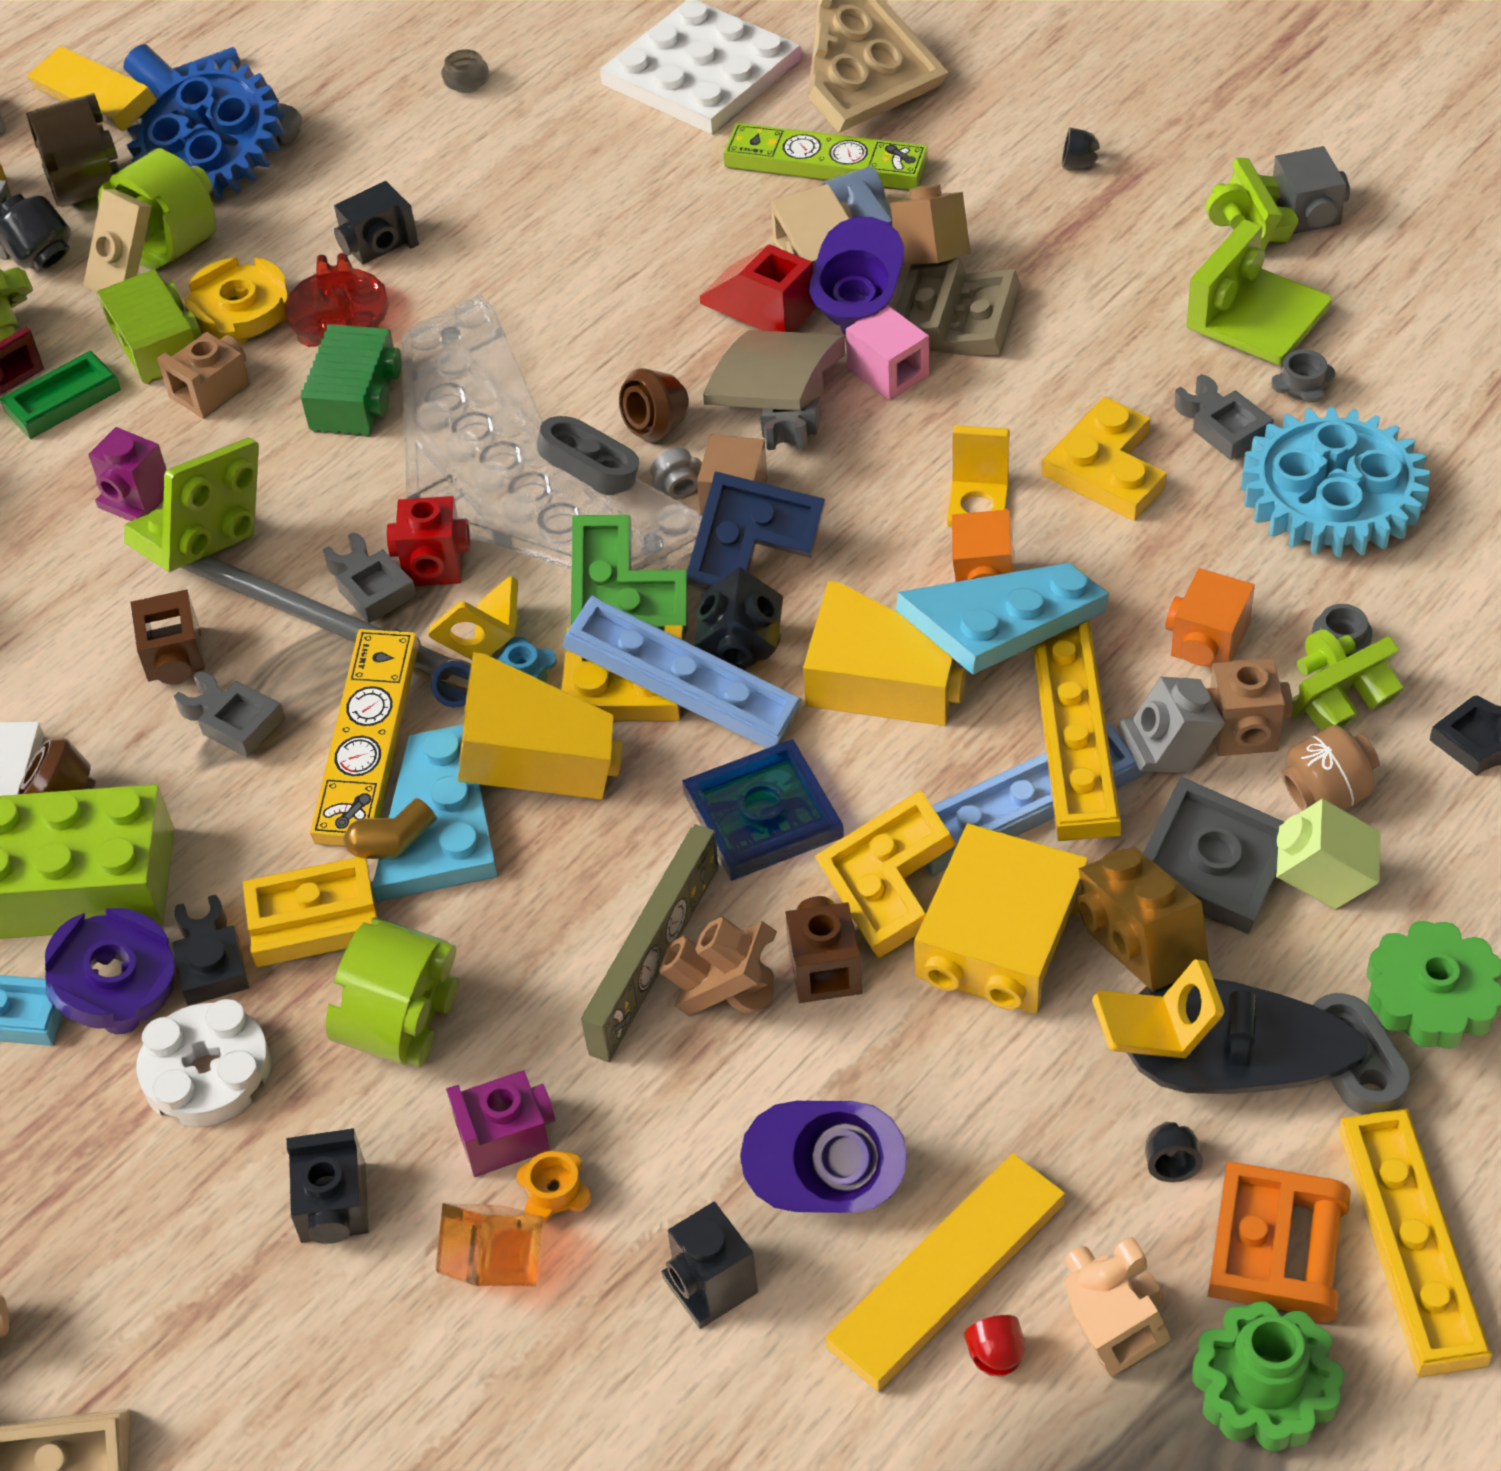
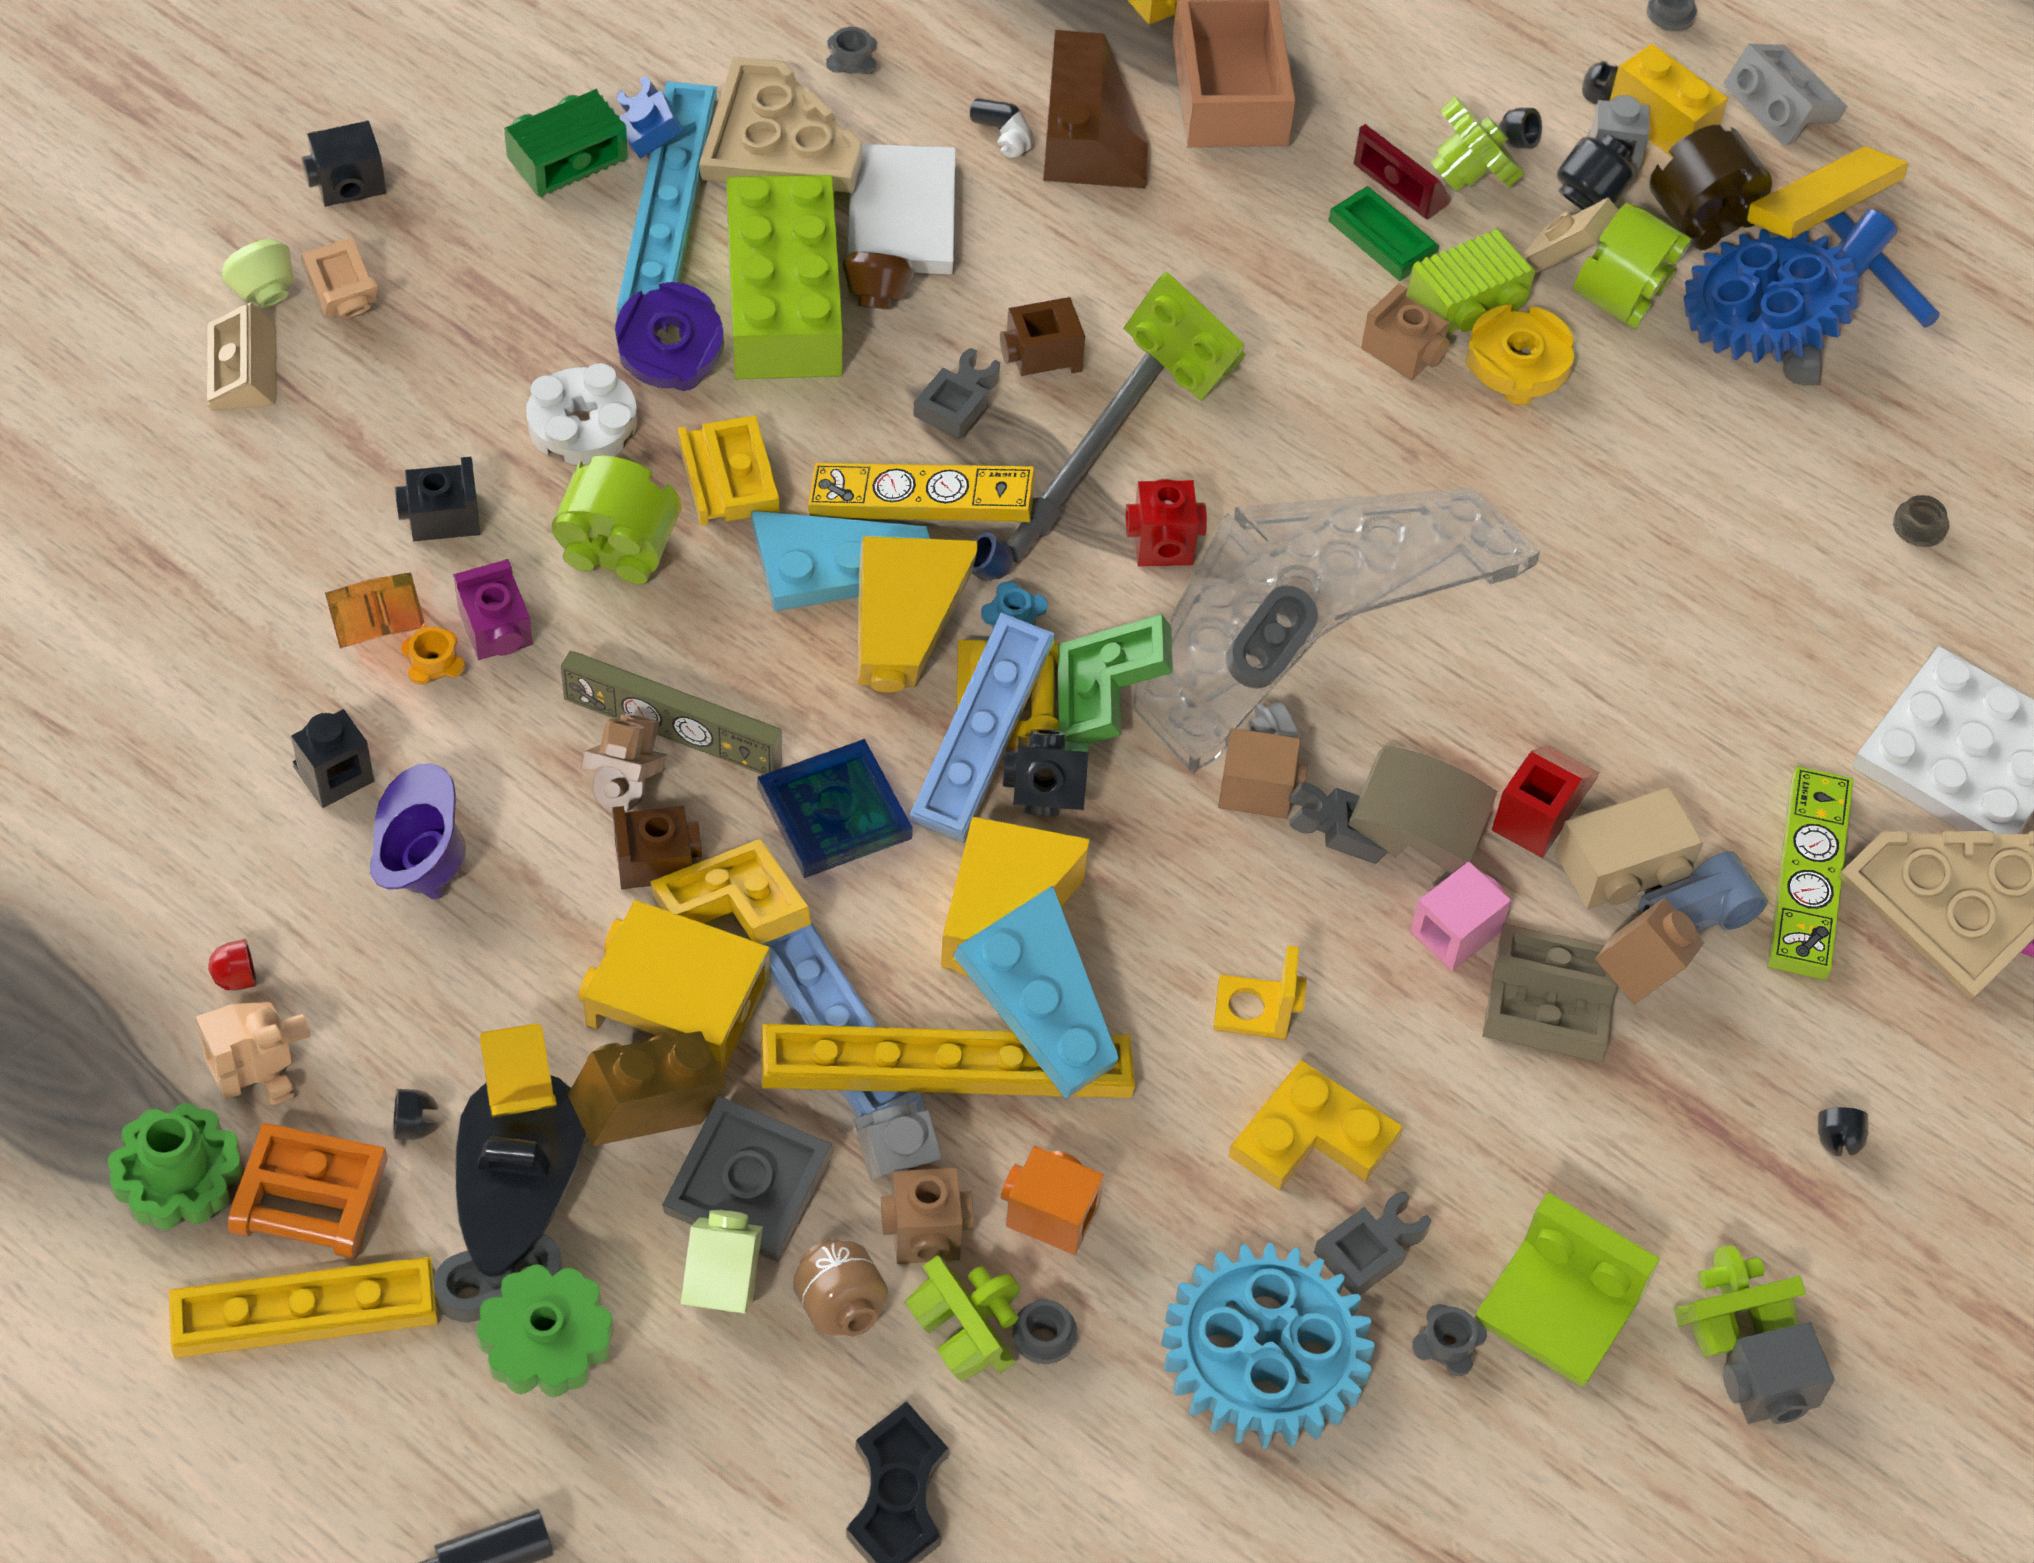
camera: 80 degrees right, 5 degrees up
magenta brick [88,427,167,521] -> none
black plate [172,895,250,1006] -> none
clear red plate [285,253,389,347] -> none
green brick [301,324,402,437] -> none
dark grey plate [323,532,417,623] -> none
black brick [334,181,419,265] -> none
pearl gold arm [344,798,437,859] -> none
yellow bracket [428,576,519,660] -> none
reddish brown cone [619,368,689,442] -> none
dark blue plate [687,471,825,589] -> none
dark purple piece [809,217,904,335] -> none
yellow tile [825,1153,1065,1393] -> none
orange brick [952,509,1016,582] -> none

